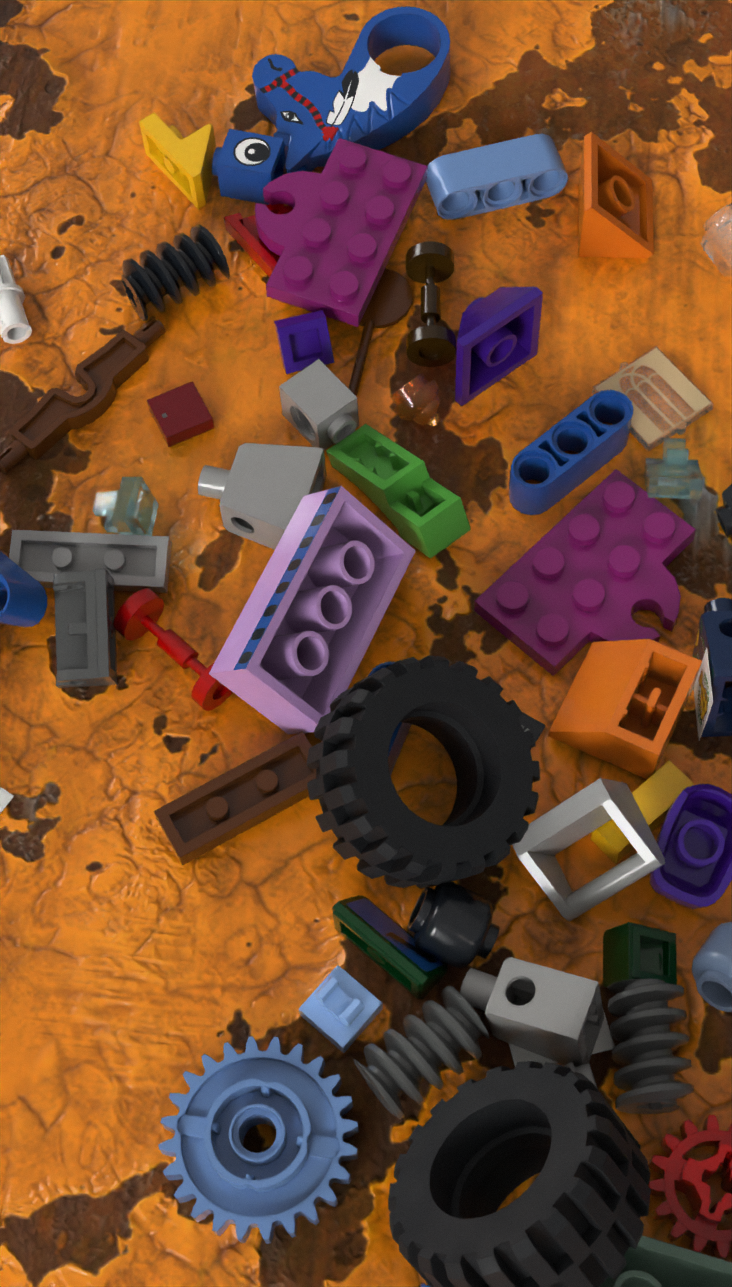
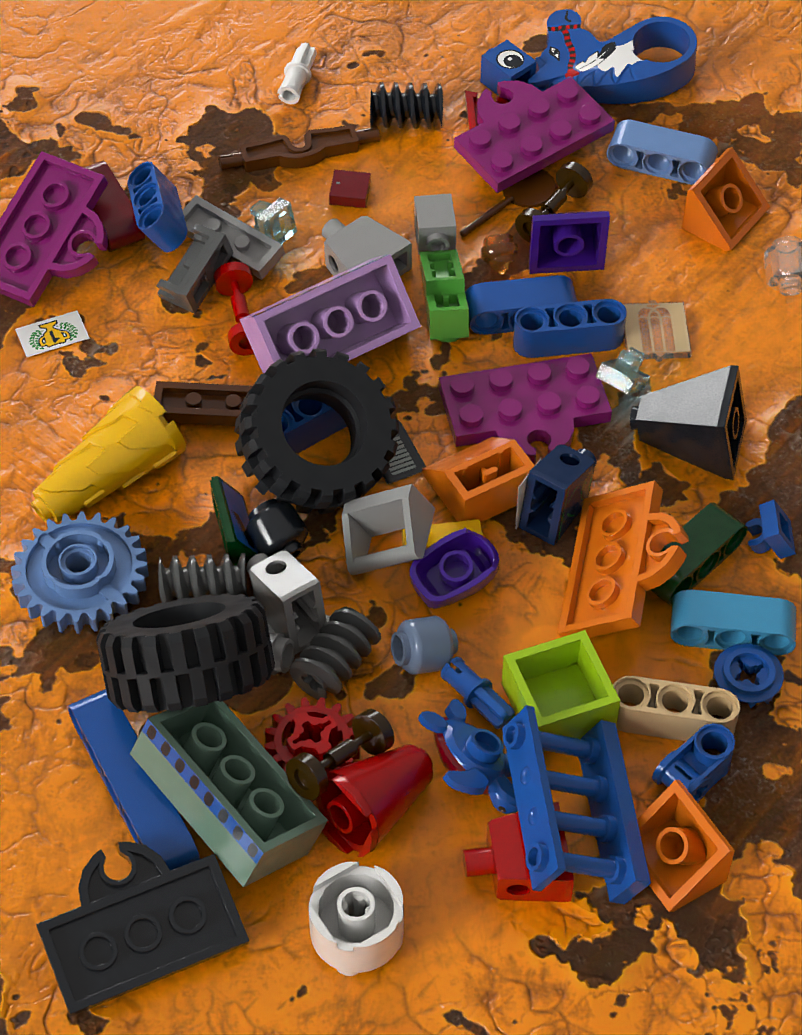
camera: 30 degrees right, 10 degrees down
yellow slope [139,112,216,209] -> none
dark purple tile [274,310,334,374] -> none
light blue tile [298,965,383,1053] -> none
dark green slope [603,922,677,988] -> none
none -> yellow cone [31,386,186,522]
none -> blue beam [465,275,577,335]

